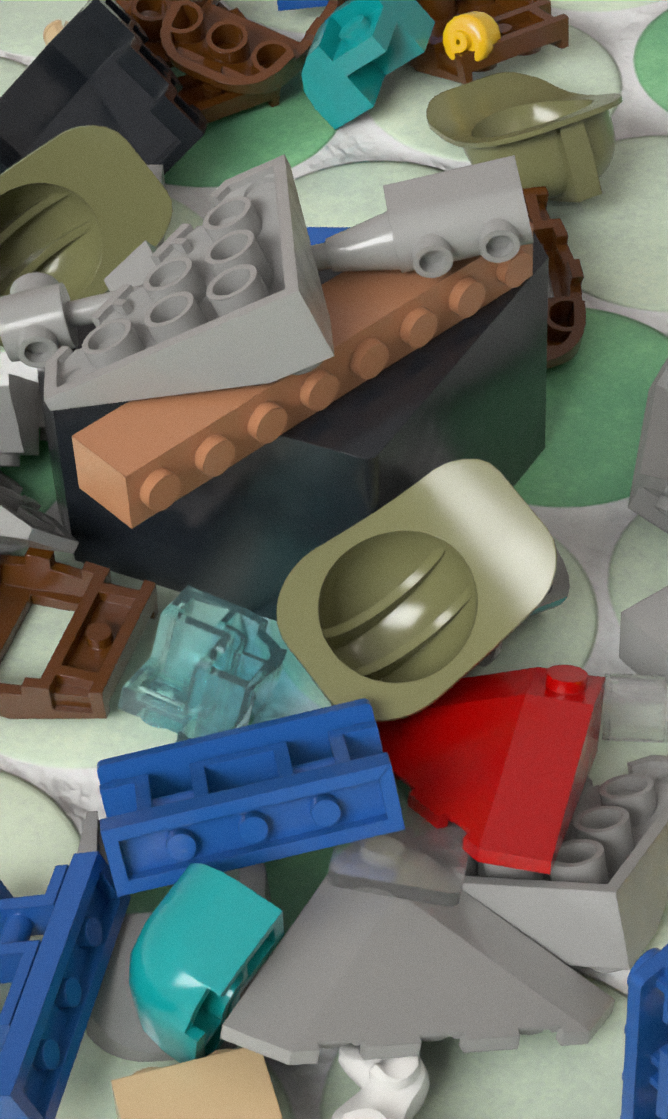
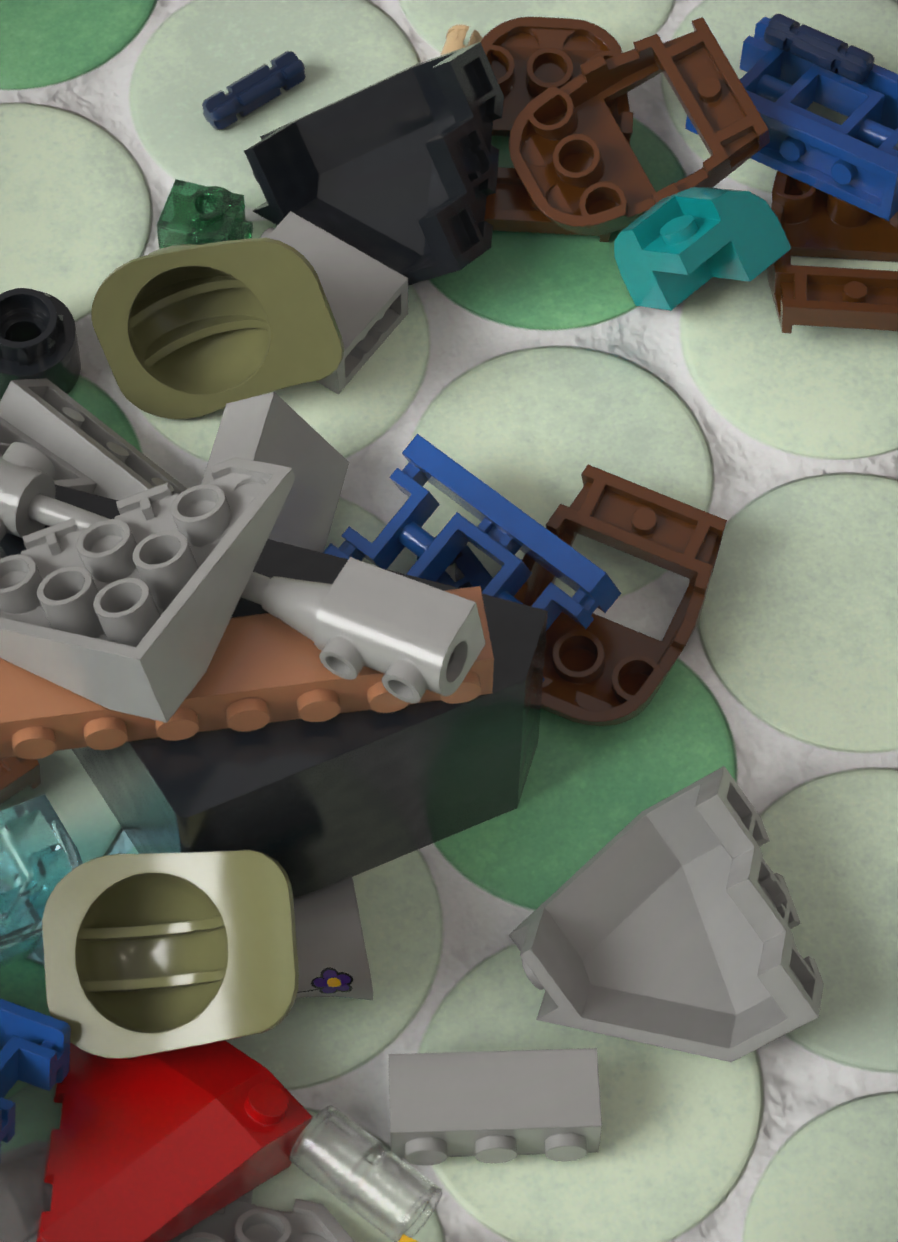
camera: 30 degrees right, 15 degrees up
olive piece [426,72,623,203] -> none
yellow piece [443,11,501,62] -> none

